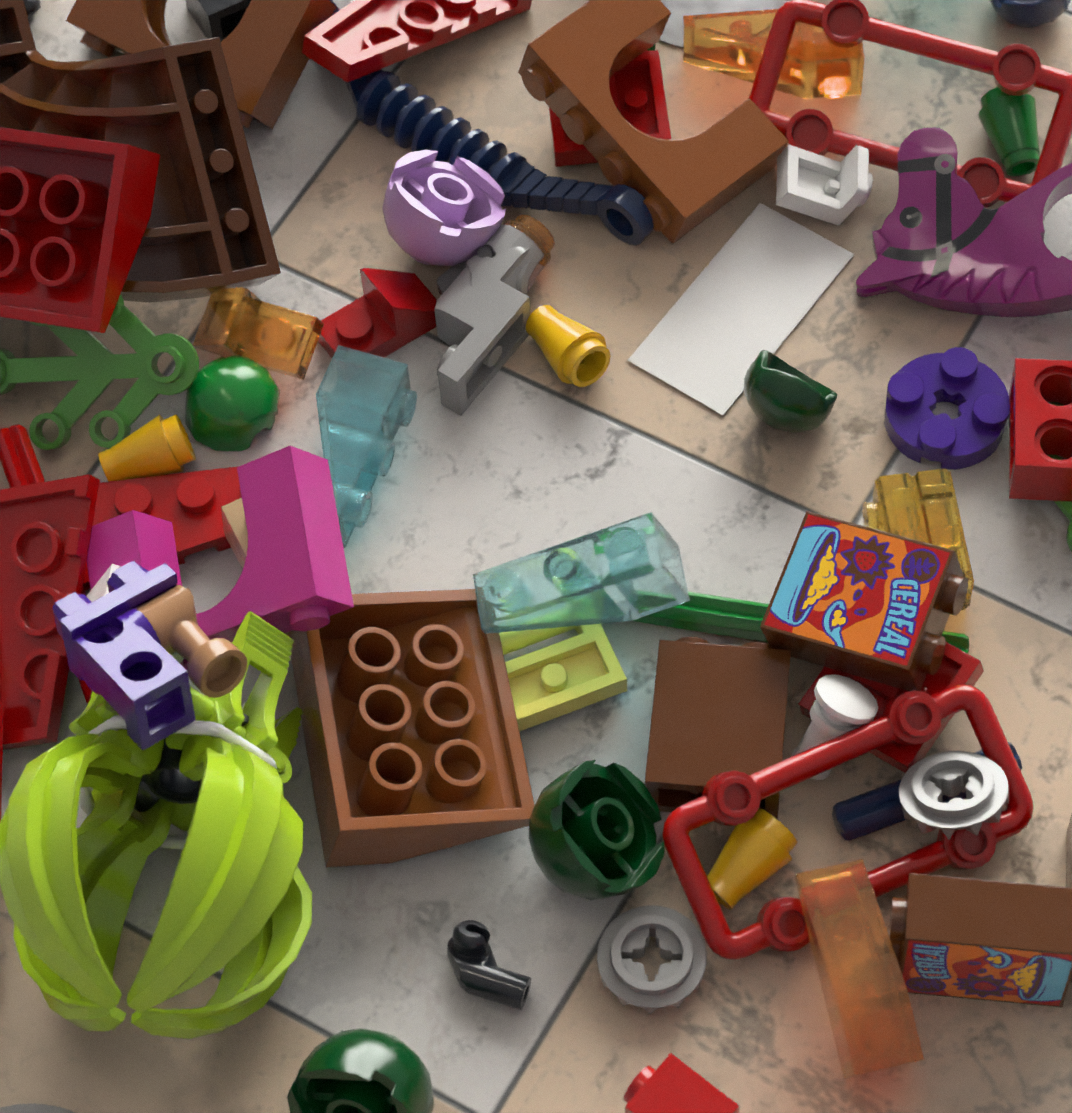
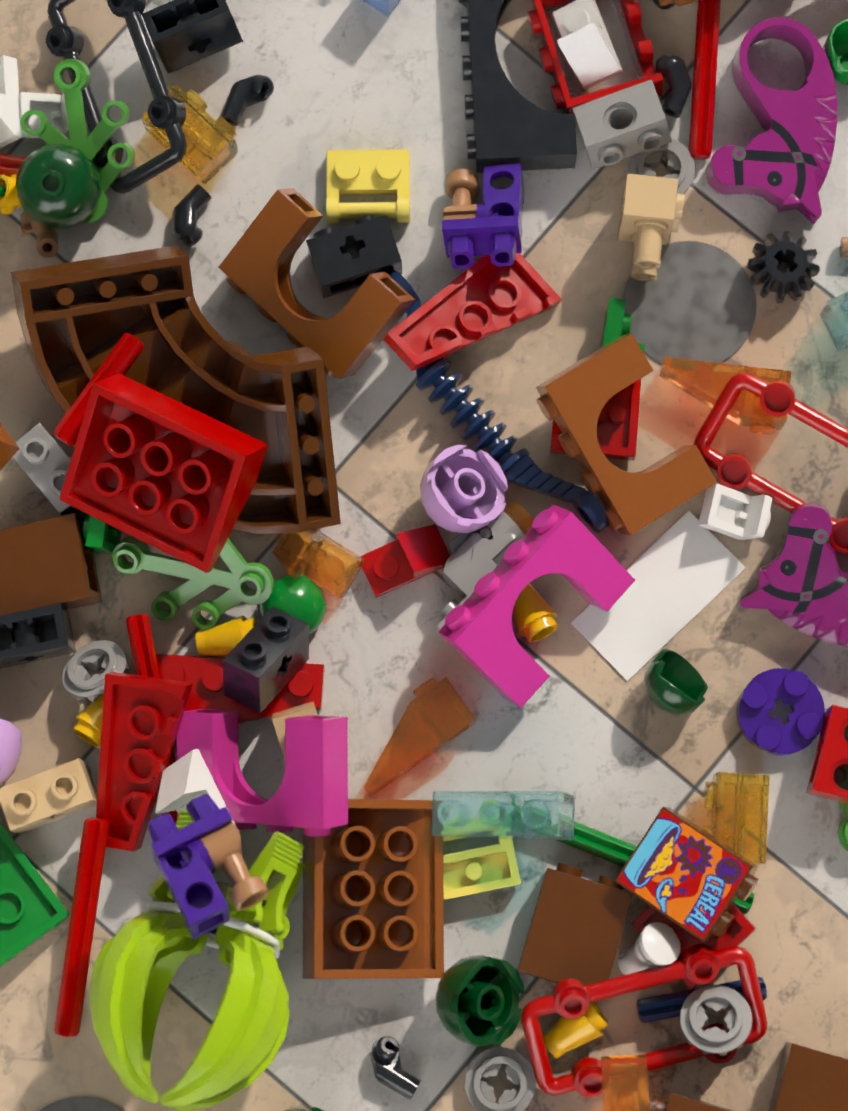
camera: 10 degrees right, 20 degrees up
clear light blue slope [316,345,417,548] -> none
none -> black brick [223,606,309,713]
none -> clear orange slope [364,677,476,798]
none -> dark pink arch [438,505,635,708]

